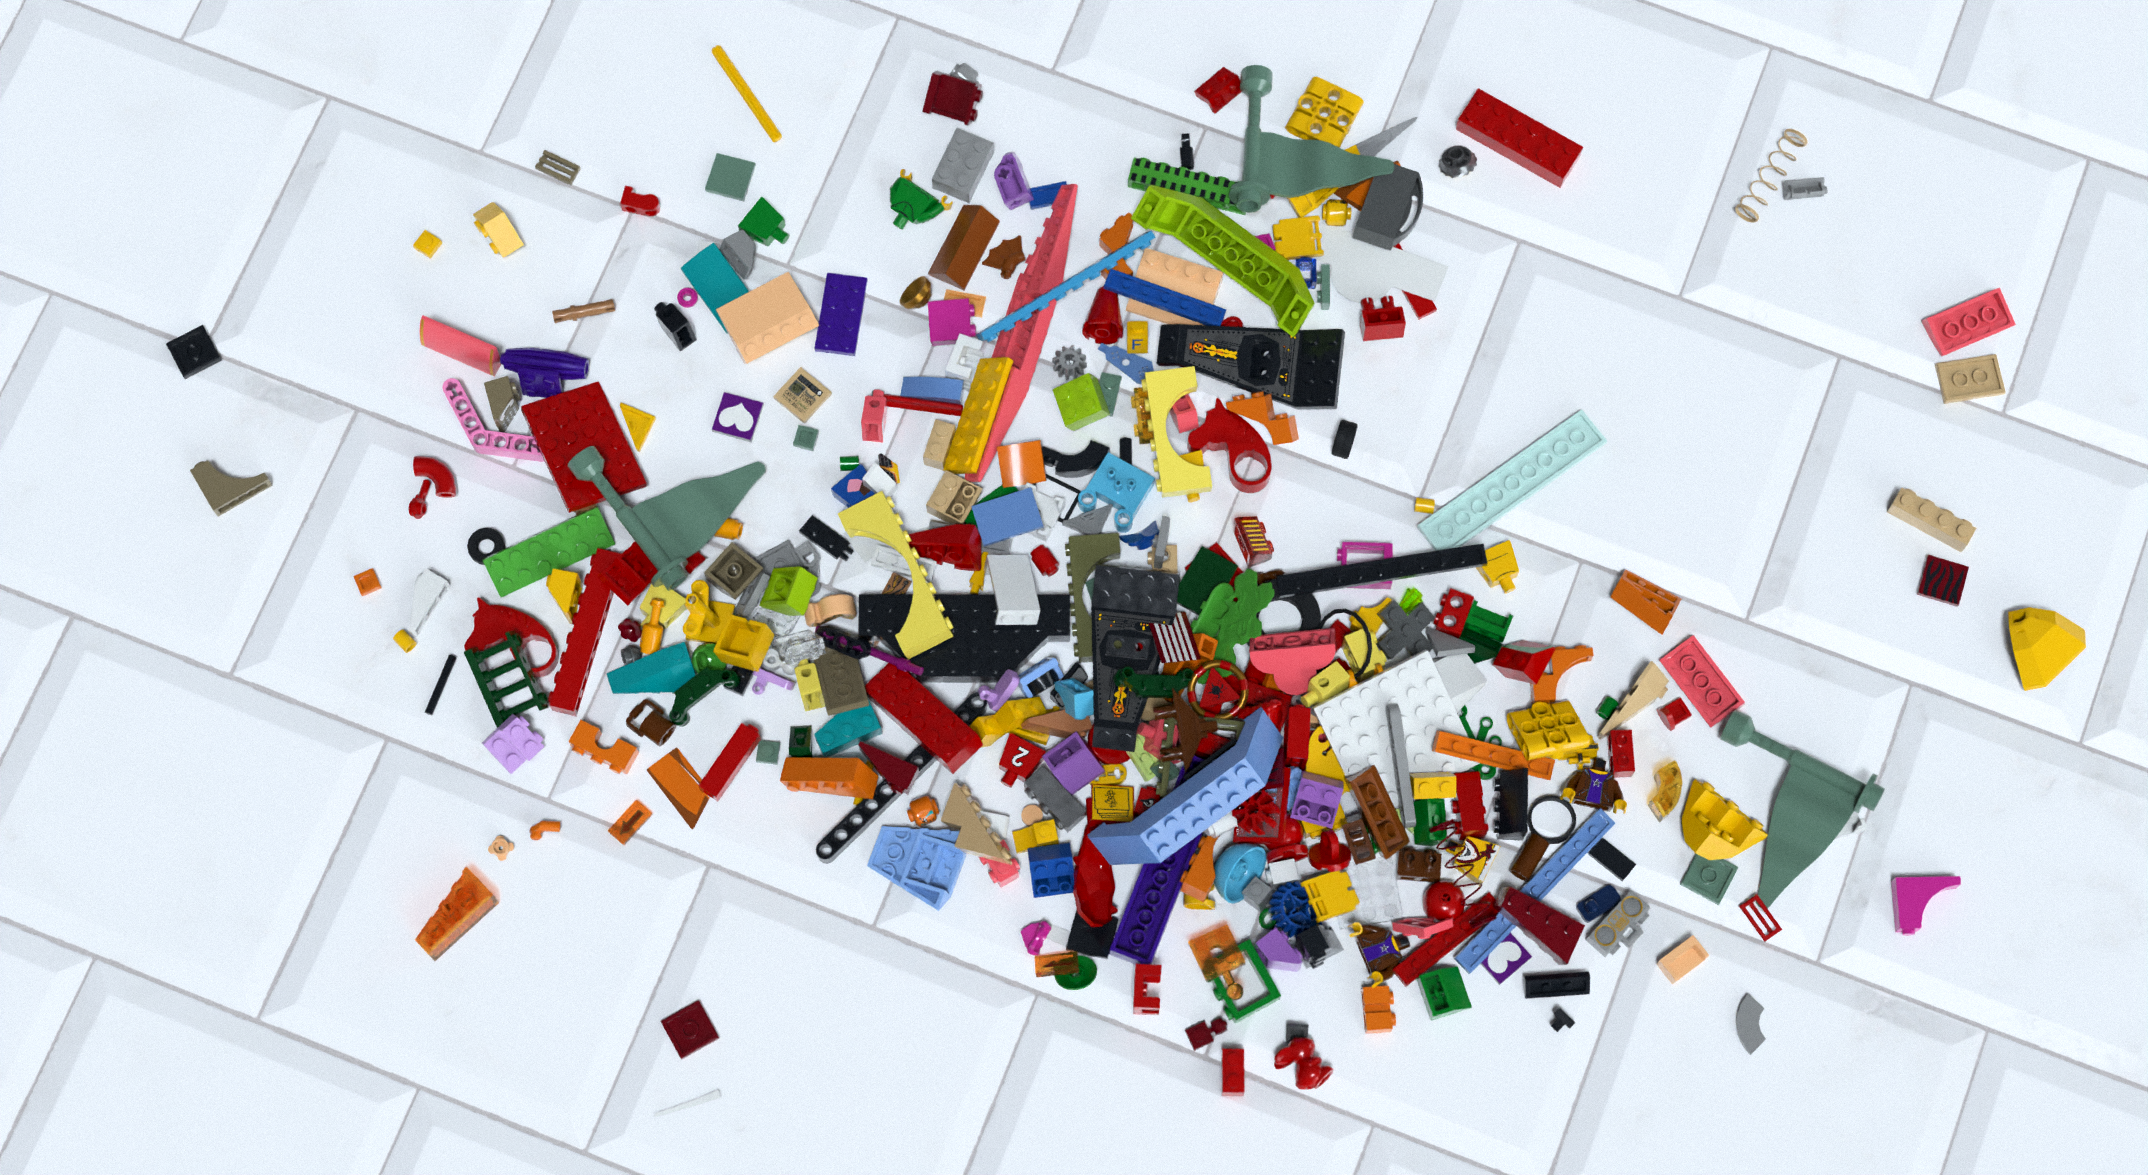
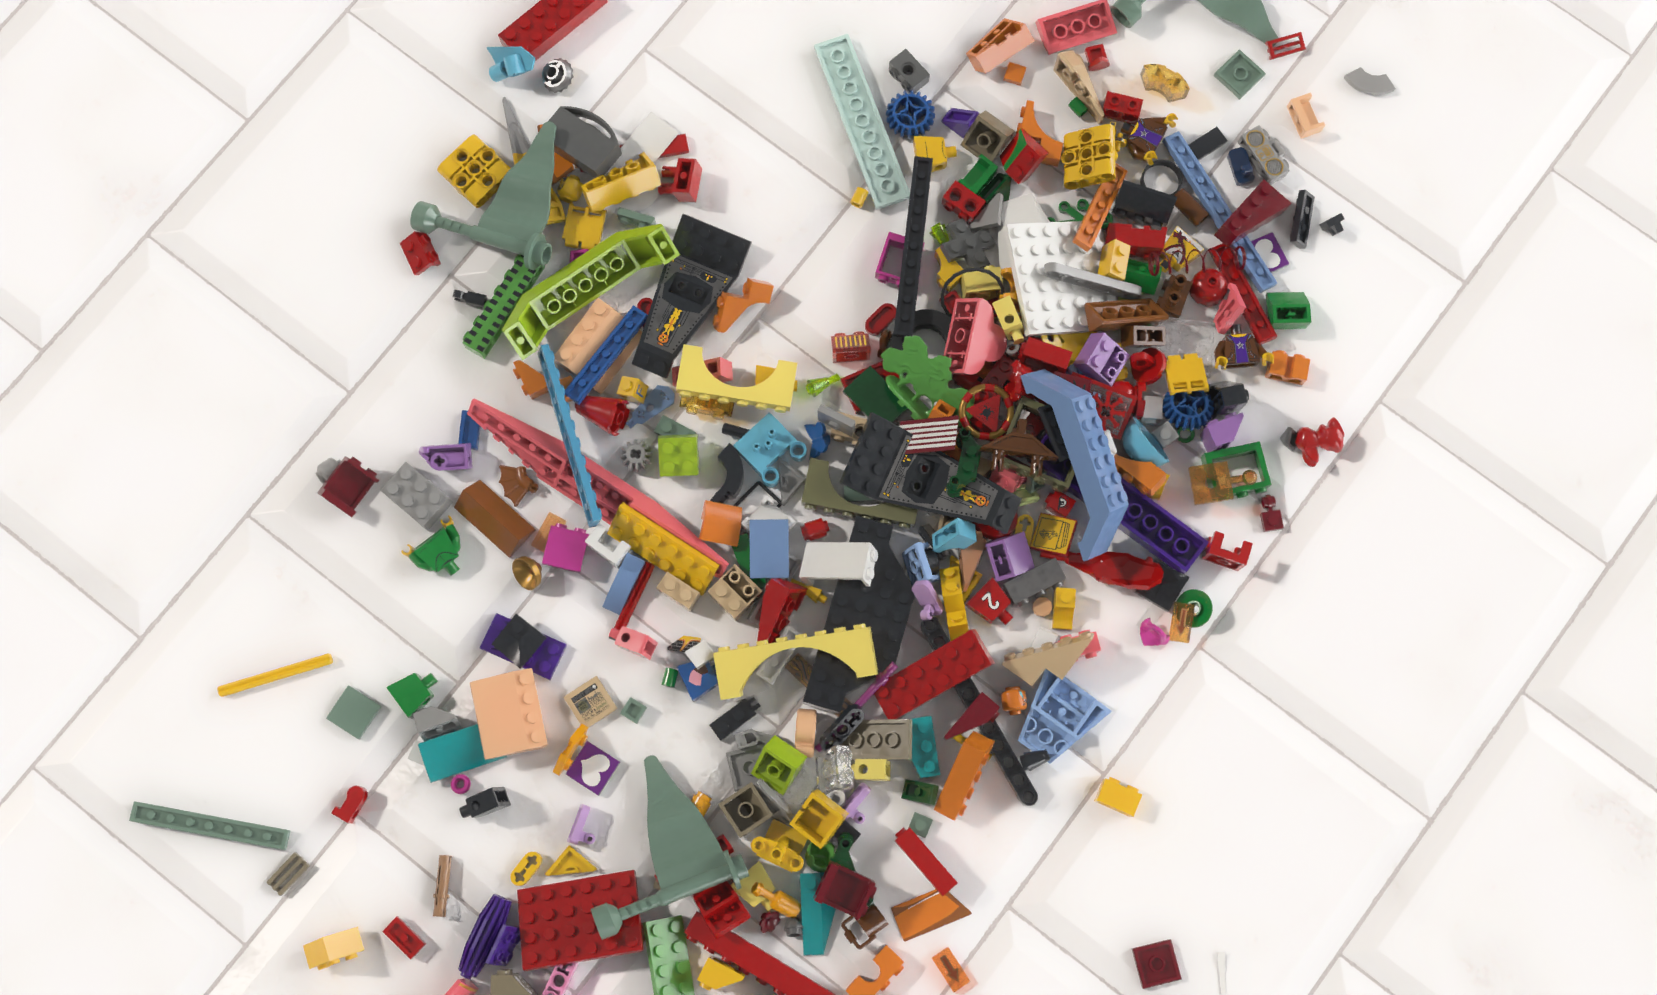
camera: 75 degrees left, 5 degrees up
blue slope [1027,843,1074,898] -> none
red animal [1187,398,1272,493] -> none
red brick [1221,1049,1245,1096] -> none
clear blue window [1295,257,1317,289] -> none
black tyre [1331,420,1358,459] -> none
yellow brick [1682,779,1768,860] -> none
none -> sand green plate [129,801,291,850]
none -> red plate [382,916,426,959]
none -> medium azure panel [486,47,535,82]
none -> black plate [491,613,547,669]
none -> yellow beam [510,852,542,886]
none -> light orange plate [553,724,589,776]
none -> lavender piece [567,804,595,845]
none -> yellow wedge [581,152,661,212]
none -> clear neon green cone [805,374,840,397]
none -> dark red panel [813,860,877,921]
none -> red tile [865,303,896,336]
none -> blue gear [886,90,935,139]
none -> dark grey brick [889,49,930,94]
none -> dark purple slope [941,108,979,138]
none -> dark tan slope [960,110,1015,162]
none -> orange tile [1003,62,1027,86]
none -> black cone [1019,749,1050,771]
none -> yellow brick [1094,777,1142,817]

